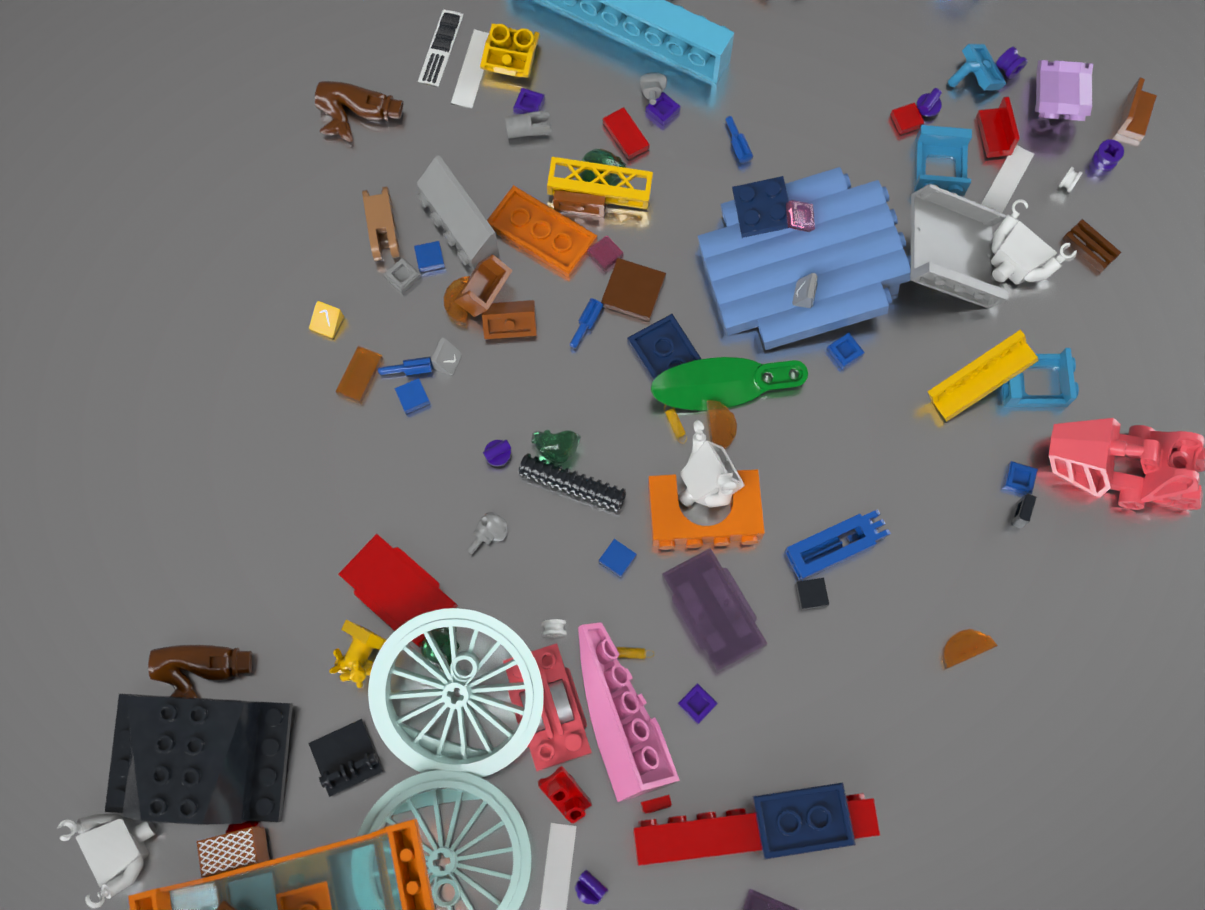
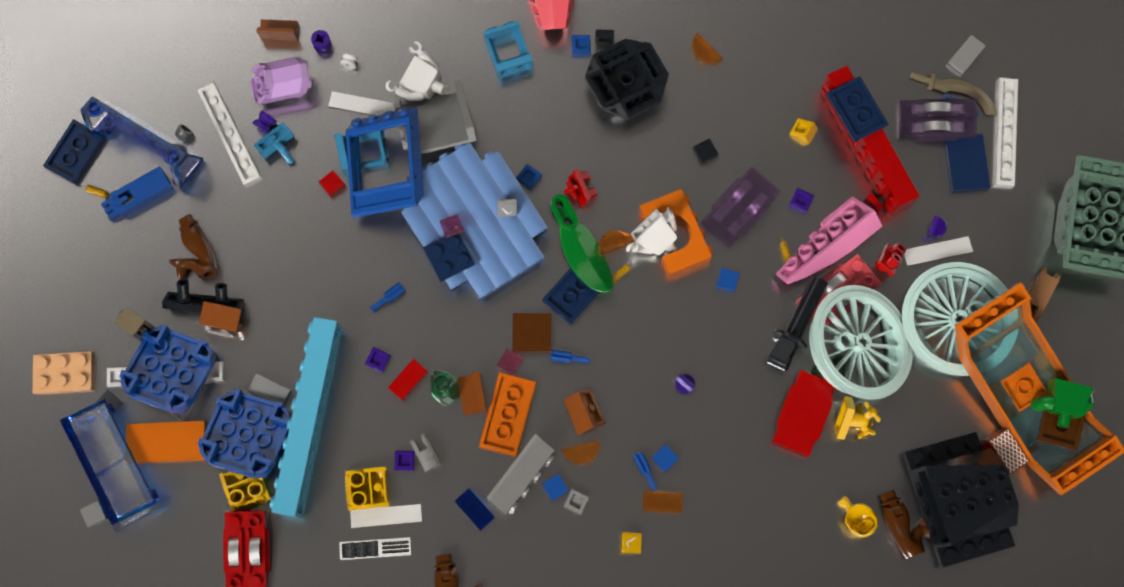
camera: 110 degrees left, 5 degrees up
white torso [57,814,157,908] -> none
black hinge [308,719,383,797] -> none
medium nougat piece [362,186,400,261] -> none
light grey slope [431,338,462,376] -> none
dark orange panel [454,255,513,317] -> none
light grey piece [467,512,507,554] -> none
black piece [518,453,626,512] -> none
clear green hair [531,430,581,463] -> none
white bush [541,619,567,638] -> none
yellow fence [547,157,653,209] -> none
light grey piece [640,72,667,105] -> none
blue hinge [785,509,891,581] -> none
dark purple plate [916,88,942,117] -> none
yellow fence [927,329,1039,422] -> none
red panel [976,97,1020,158] -> none
reddish brown tile [1062,219,1122,273] -> none
none -> white tile [197,82,262,186]
none -> blue window [346,107,424,218]
none -> clear blue tile [455,488,495,531]
none -> red hips [564,169,597,207]
none -> black piece [585,39,669,120]
none -> black piece [767,276,828,372]
none -> yellow slope [790,118,818,144]
none -> yellow hair [838,496,878,537]

